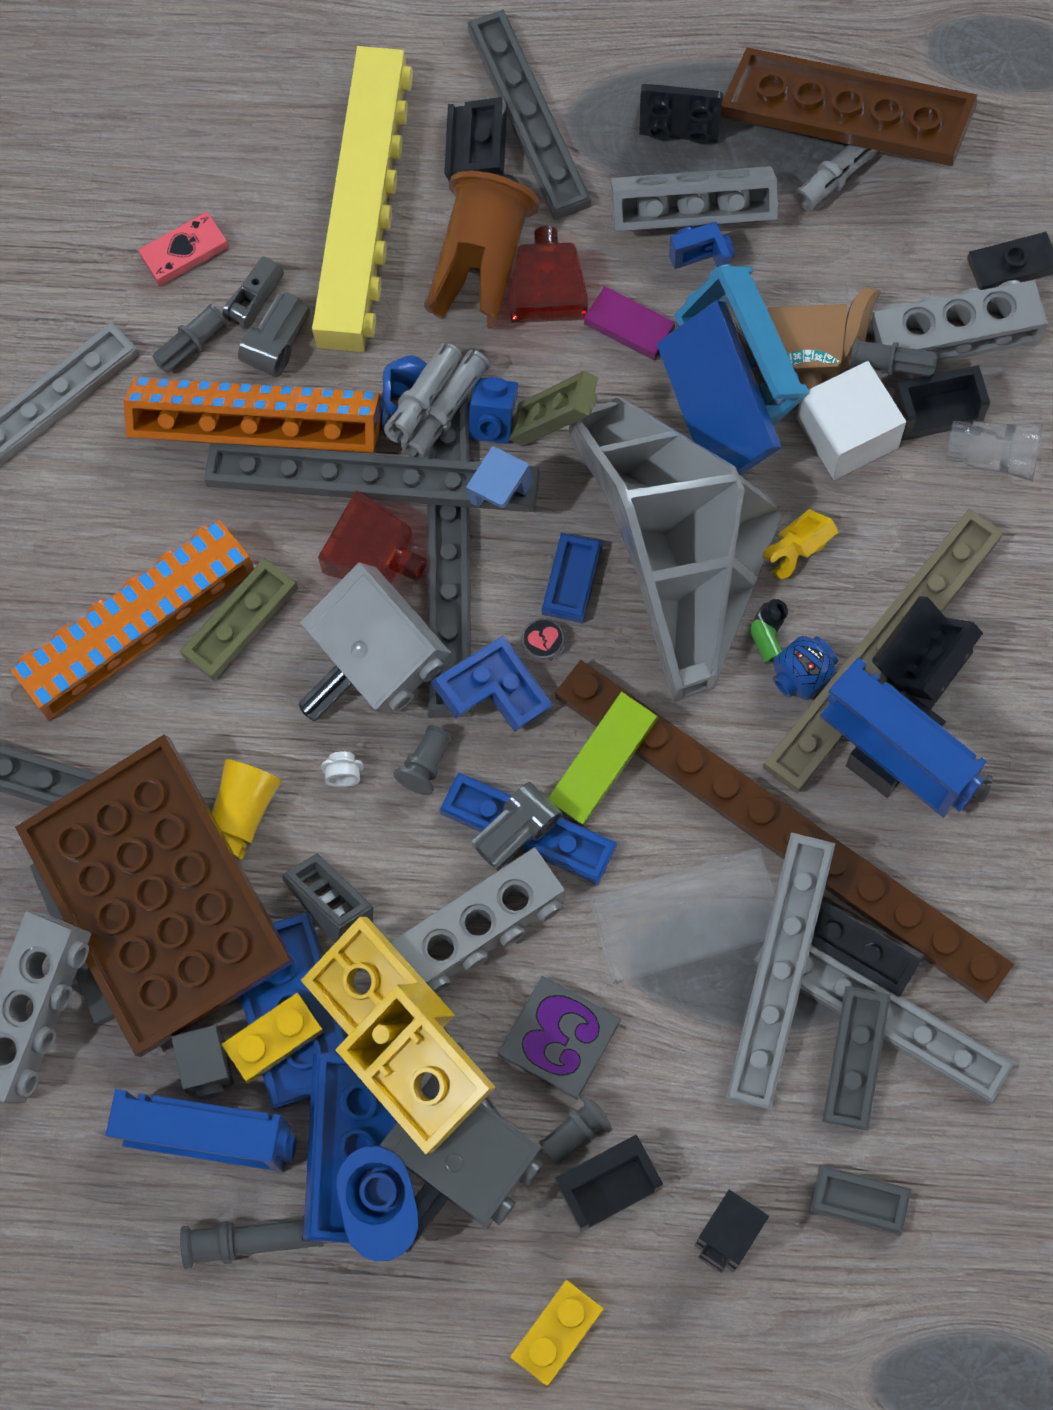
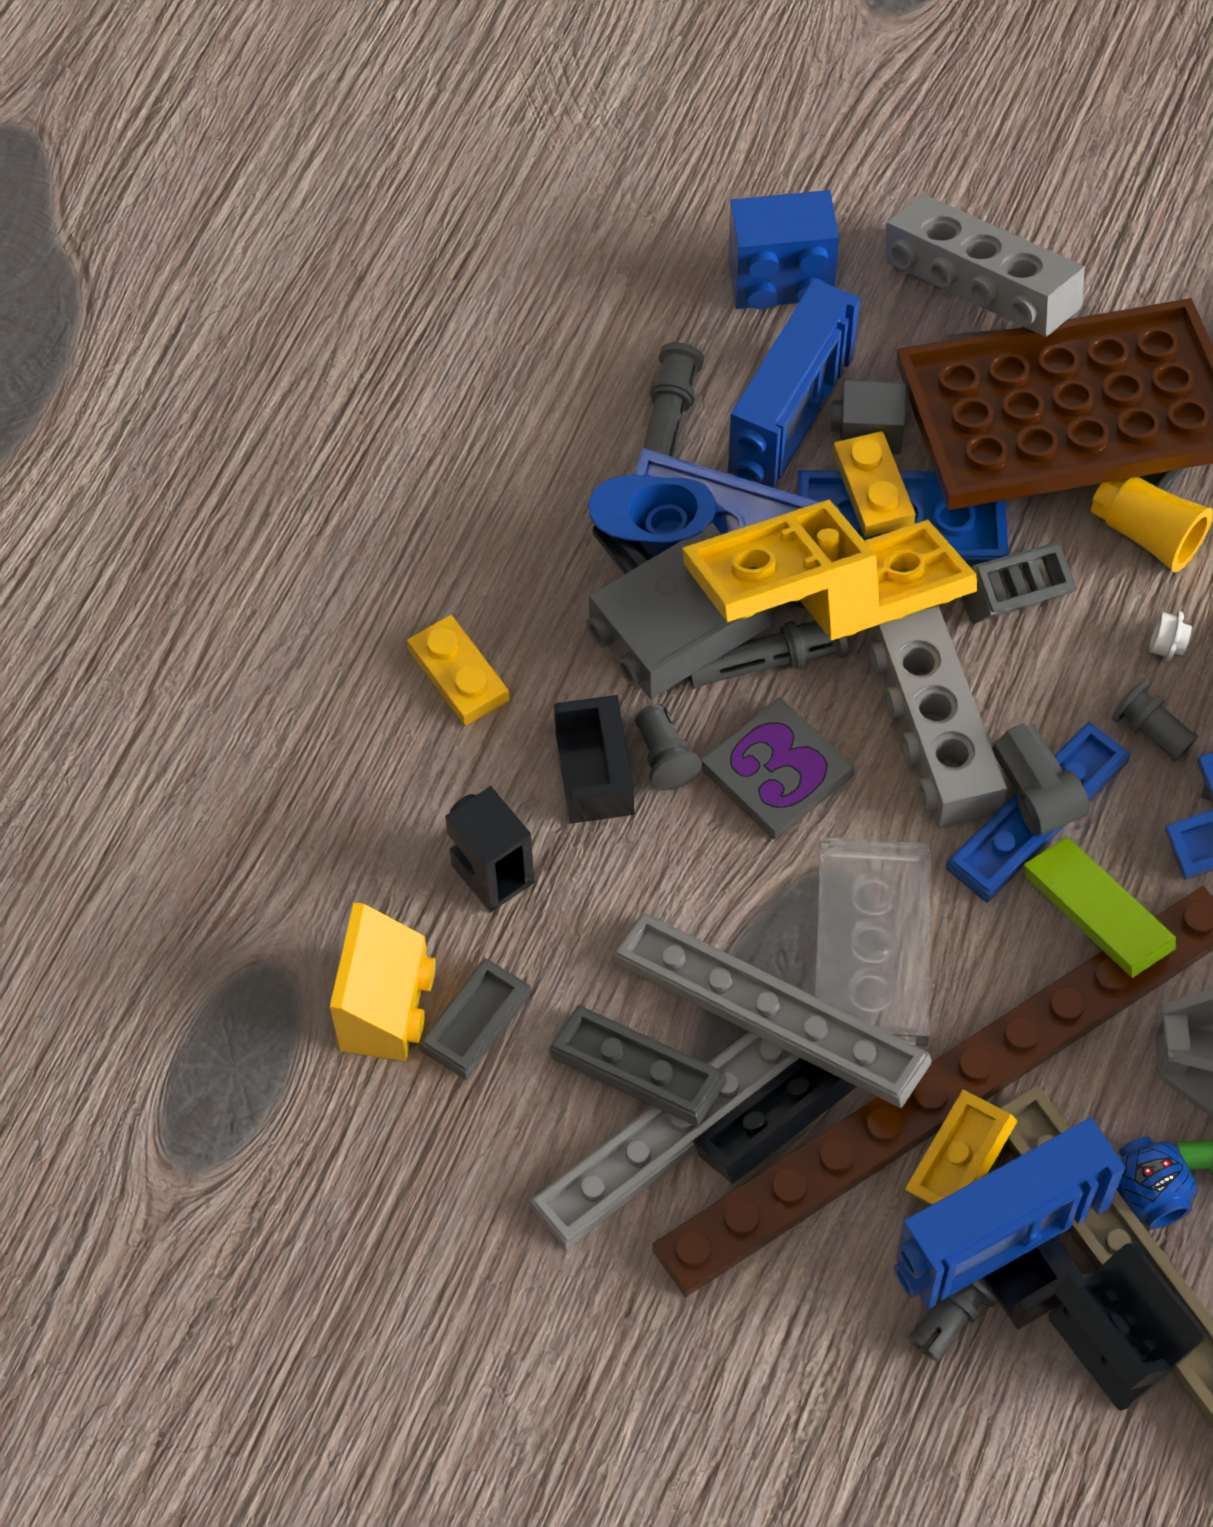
camera: 105 degrees right, 10 degrees down
none -> yellow slope [330,902,436,1062]
none -> blue brick [728,190,839,309]
none -> yellow plate [905,1089,1018,1206]

